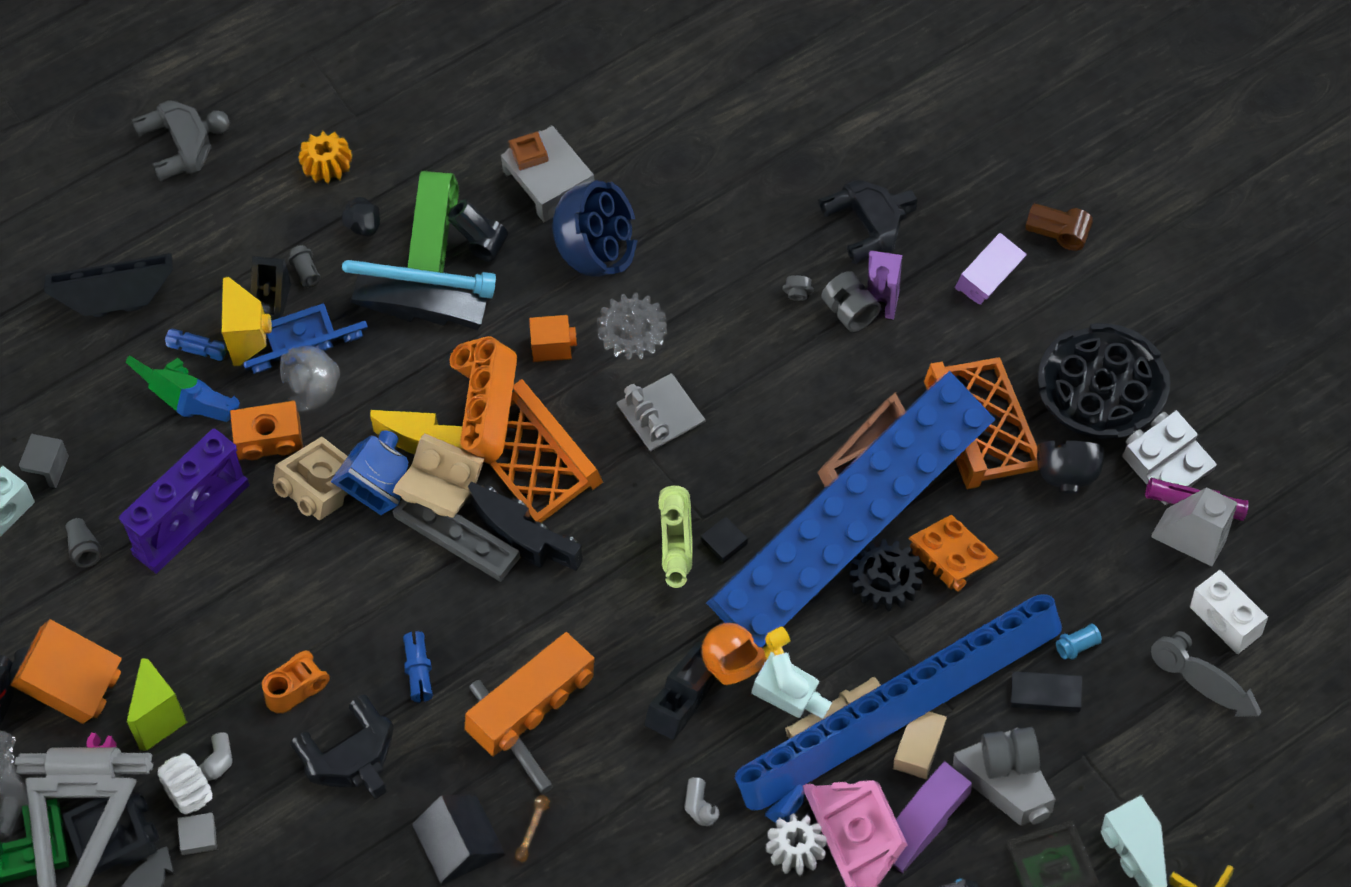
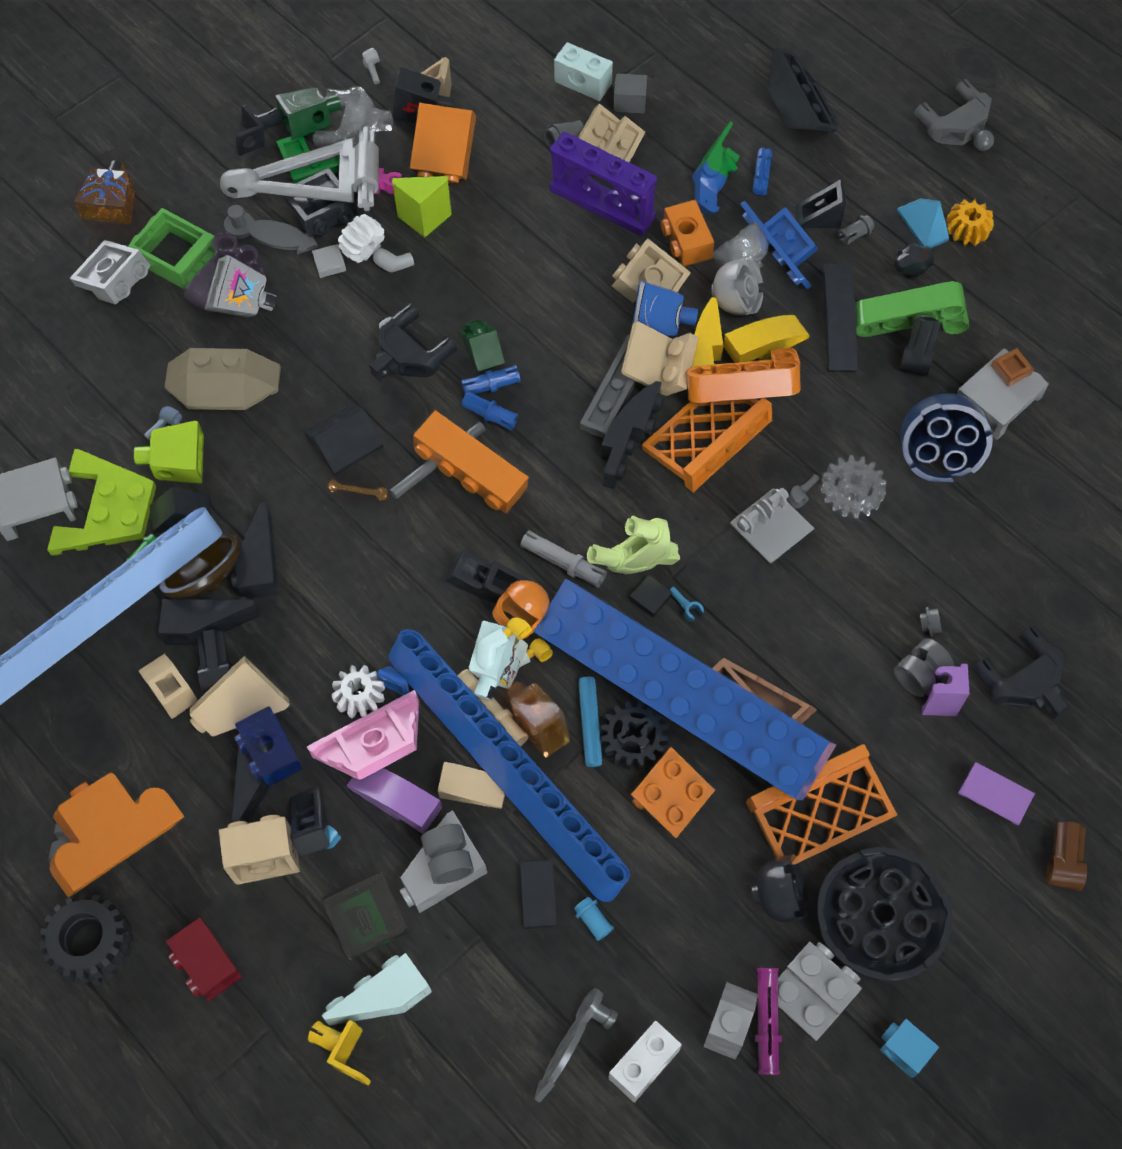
camera: 80 degrees right, 5 degrees up
yellow slope [222,277,272,366] -> none
orange piece [262,650,330,713] -> none
medium azure piece [342,260,496,299] -> none
orange brick [529,315,577,362] -> none
light grey arm [685,778,719,826] -> none
none -> dark green slope [459,319,505,371]
none -> blue axle [461,392,519,431]
none -> clear orange torso [507,682,570,758]
none -> light grey pin [520,530,607,588]
none -> tan slope [578,104,645,162]
none -> dark azure axle [579,677,602,767]
none -> dark azure hand [670,587,704,622]
none -> light grey cylinder [712,258,763,316]
none -> yellow slope [723,315,809,363]
none -> dark grey hand [788,474,819,509]
none -> dark azure brick [880,1019,939,1078]
none -> dark azure slope [897,198,949,249]

